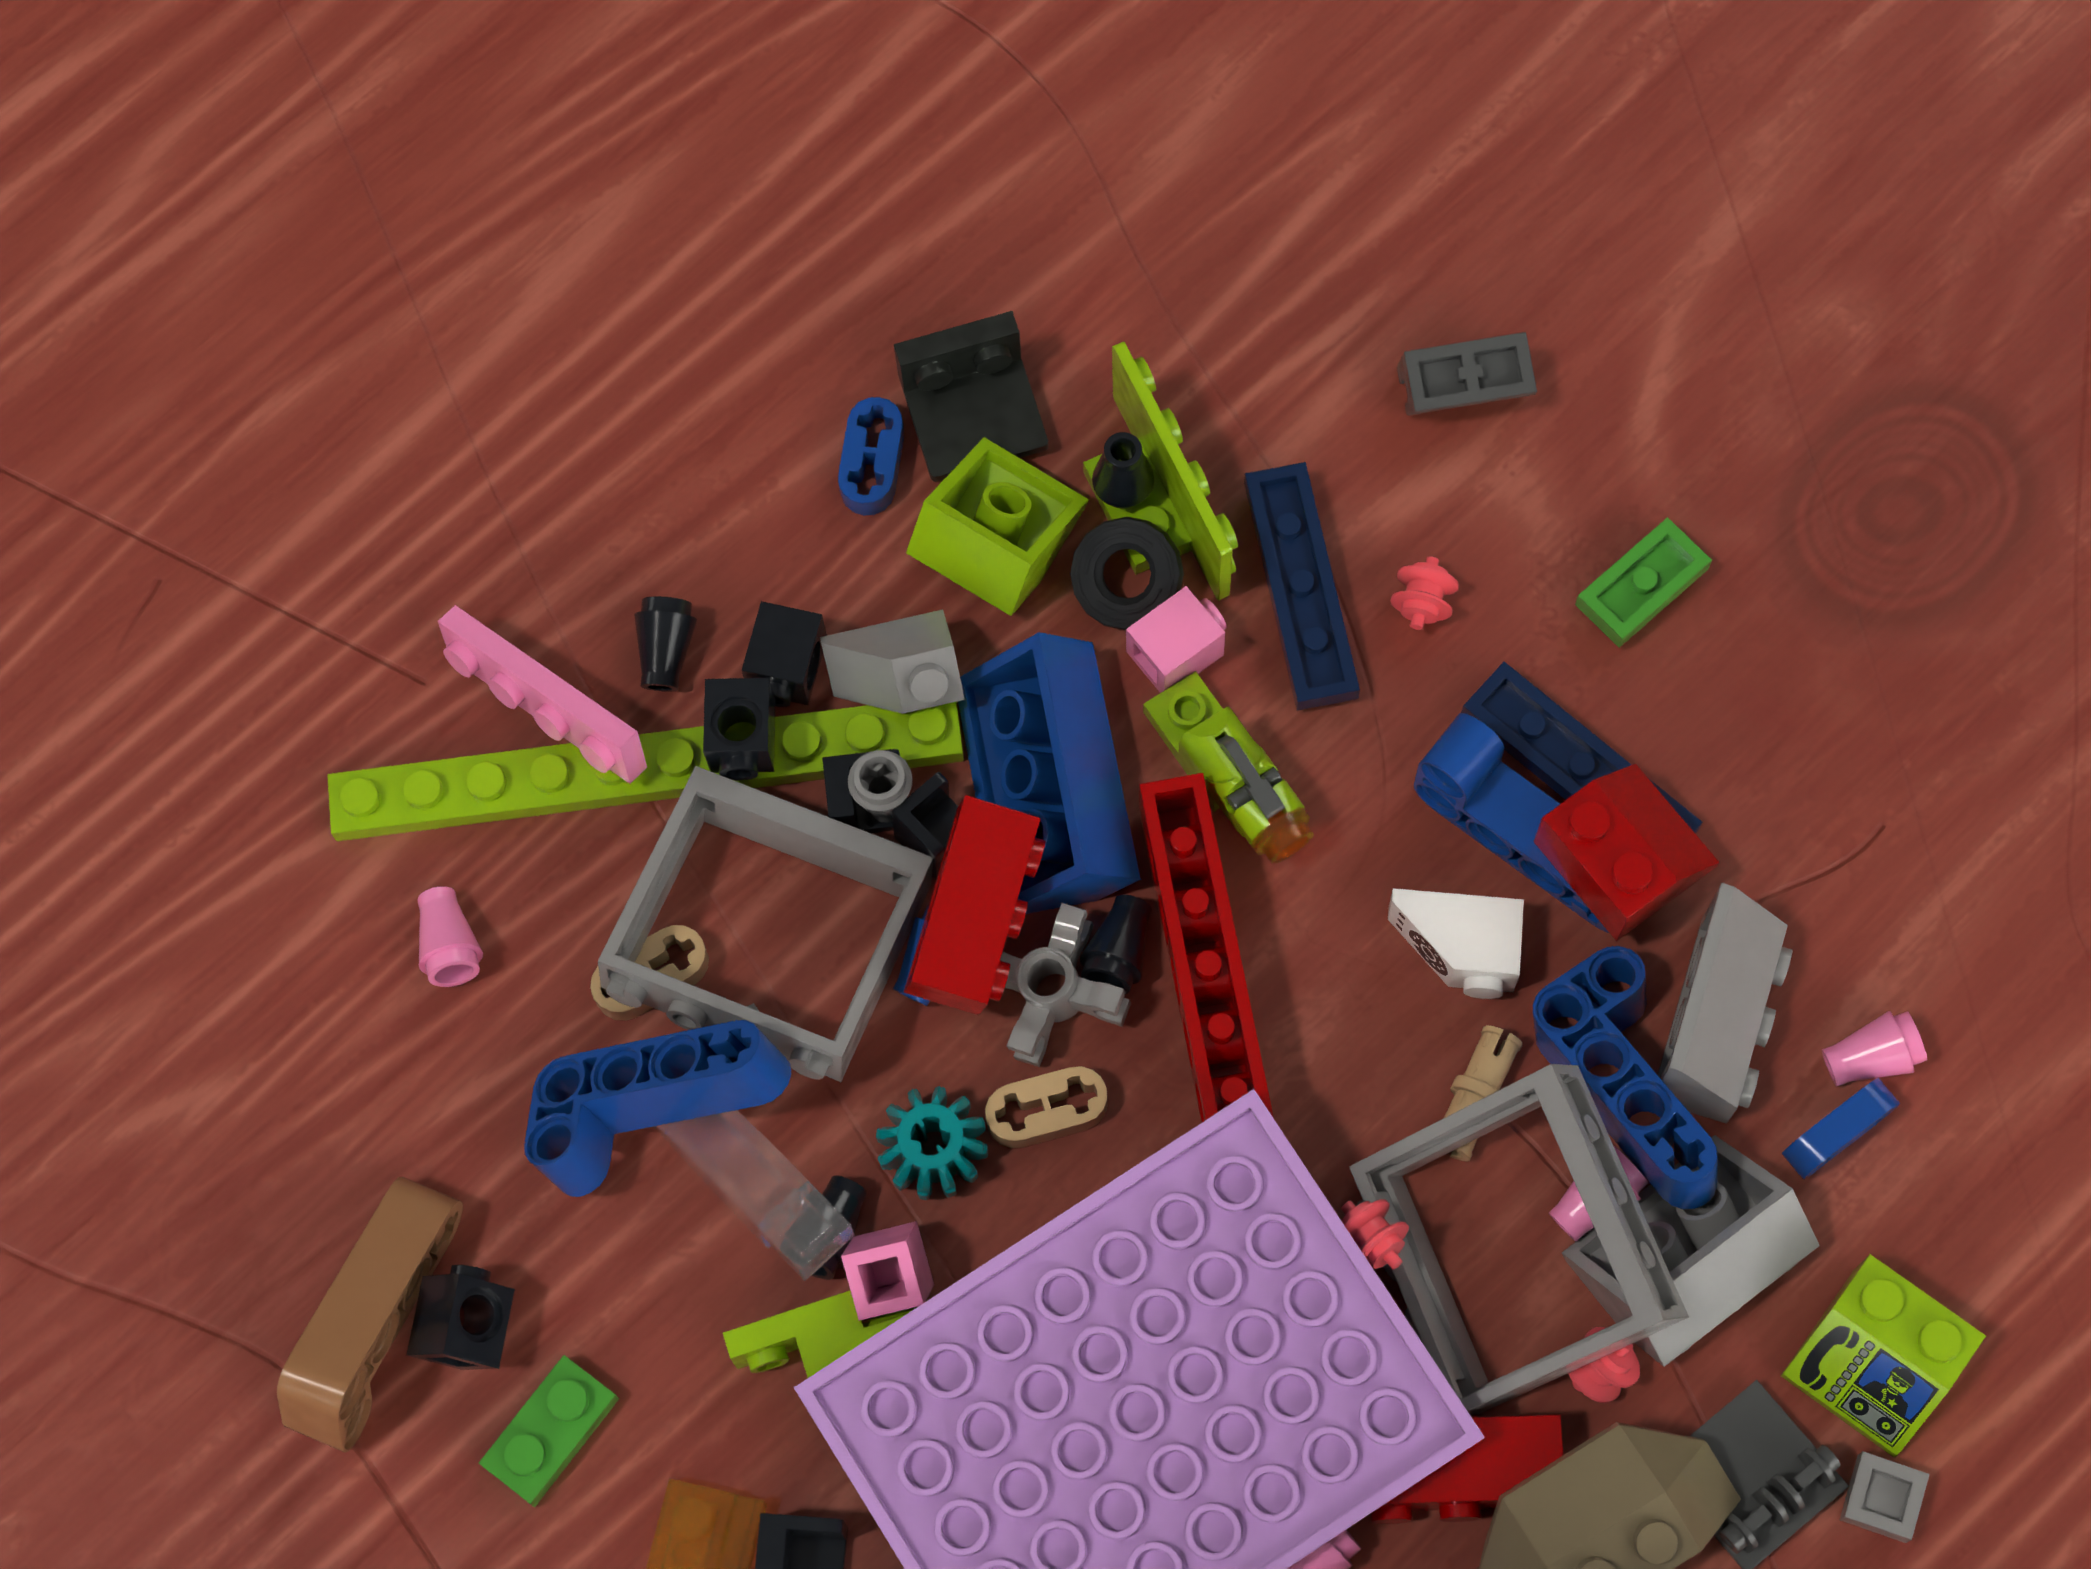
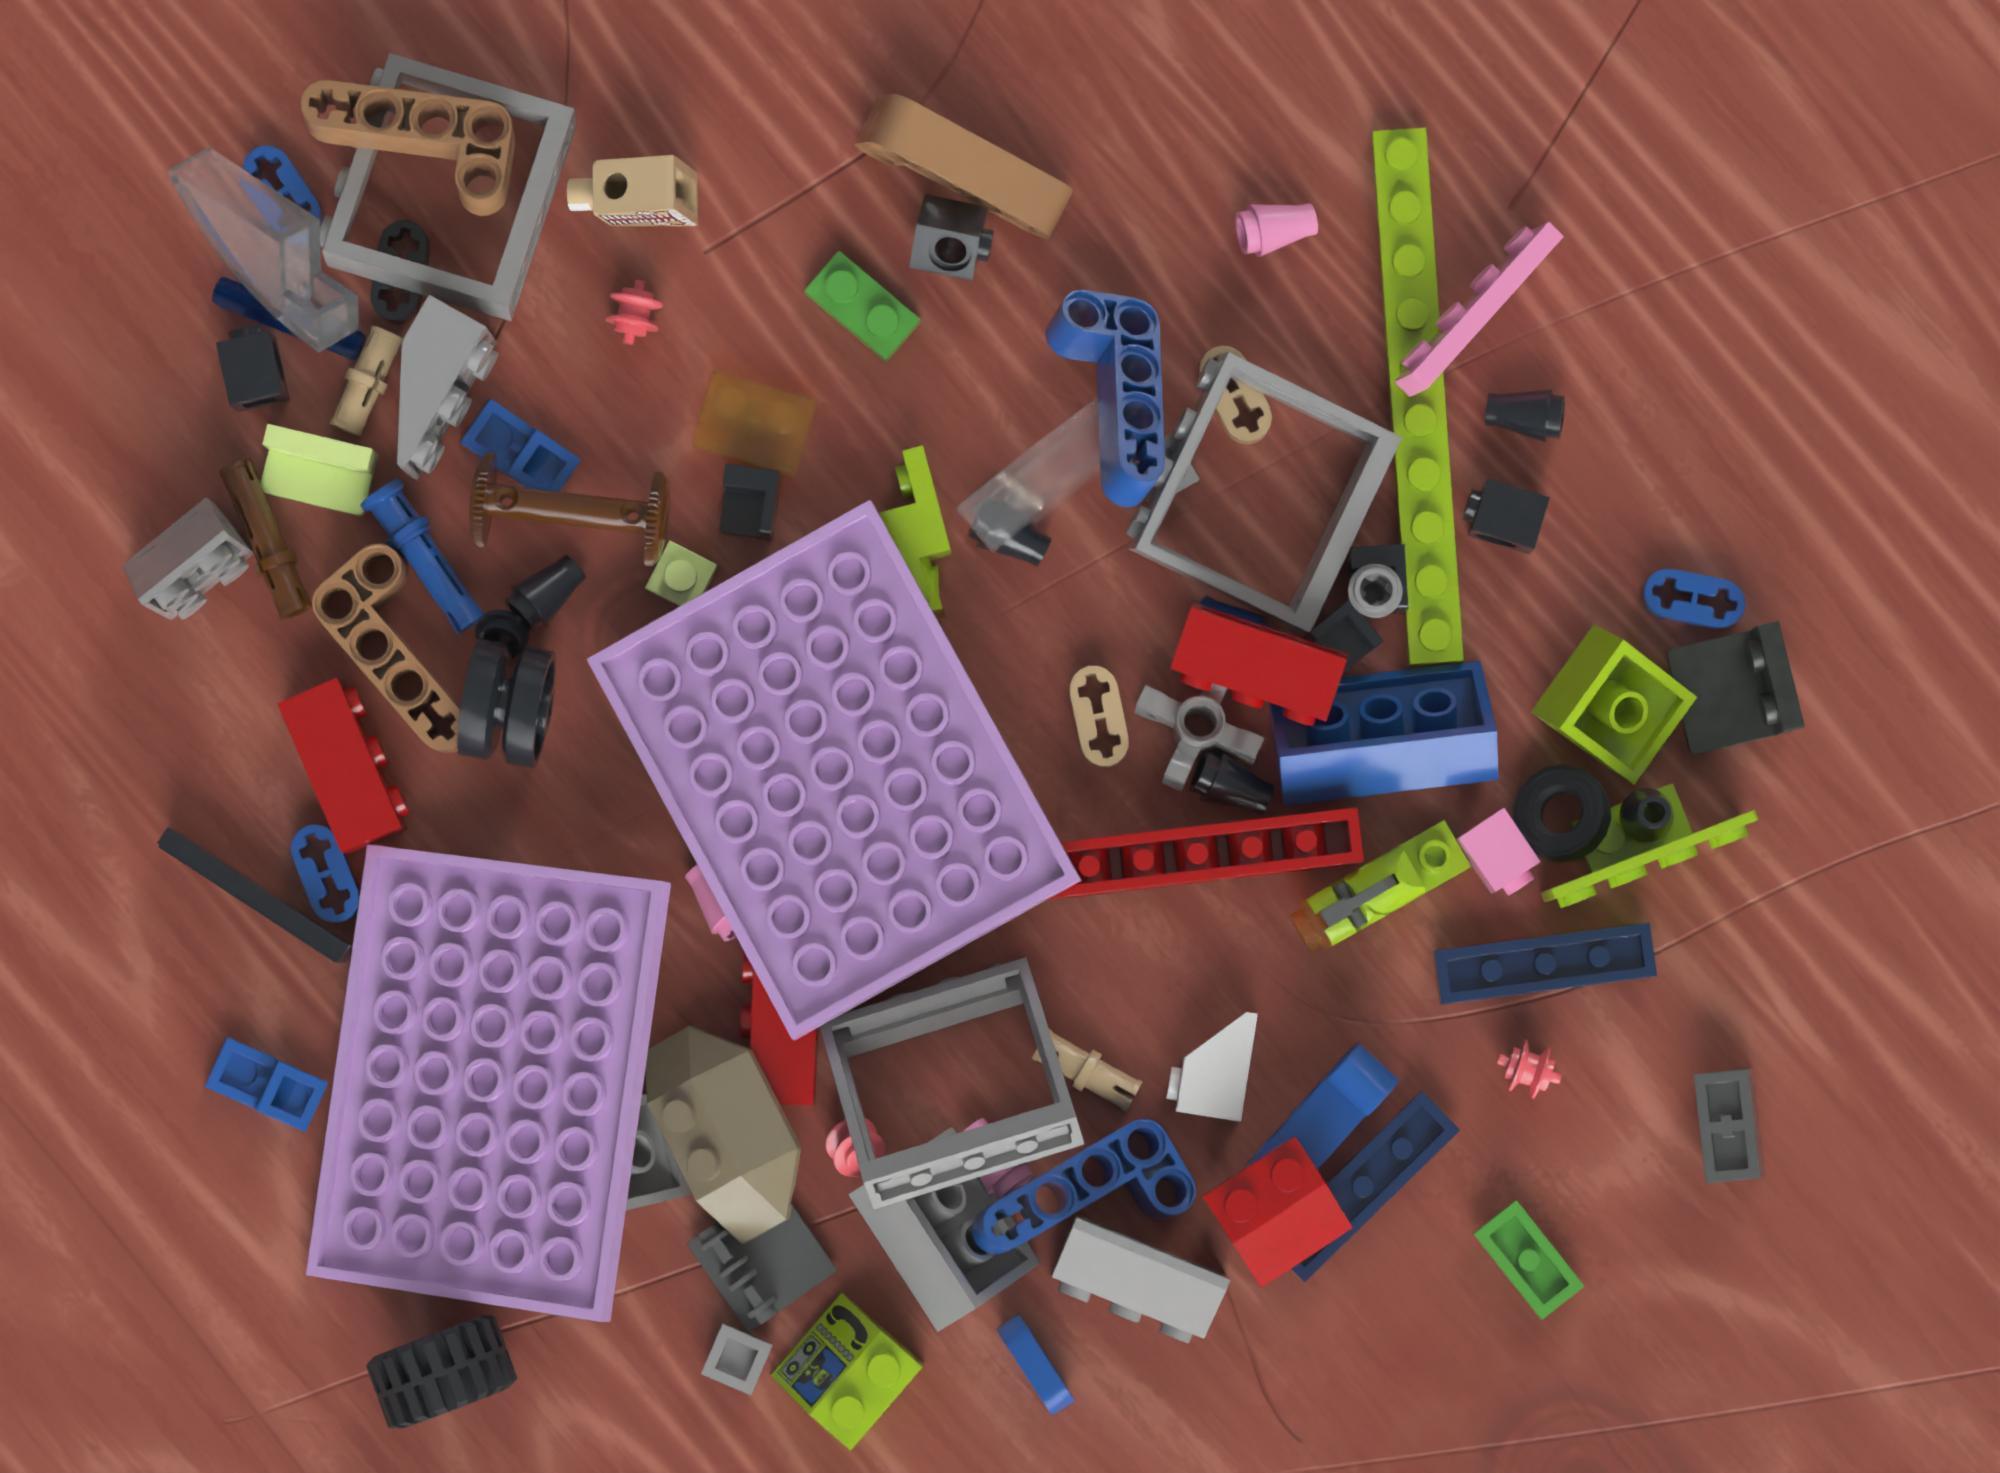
camera: 95 degrees right, 15 degrees up
black brick [703,678,775,780] -> none
light grey slope [820,609,965,714] -> none
bright pink brick [841,1221,934,1321] -> none
teal gear [876,1086,988,1200] -> none
coral wheel [1341,1199,1409,1270] -> none
bright pink cone [1822,1011,1927,1087] -> none

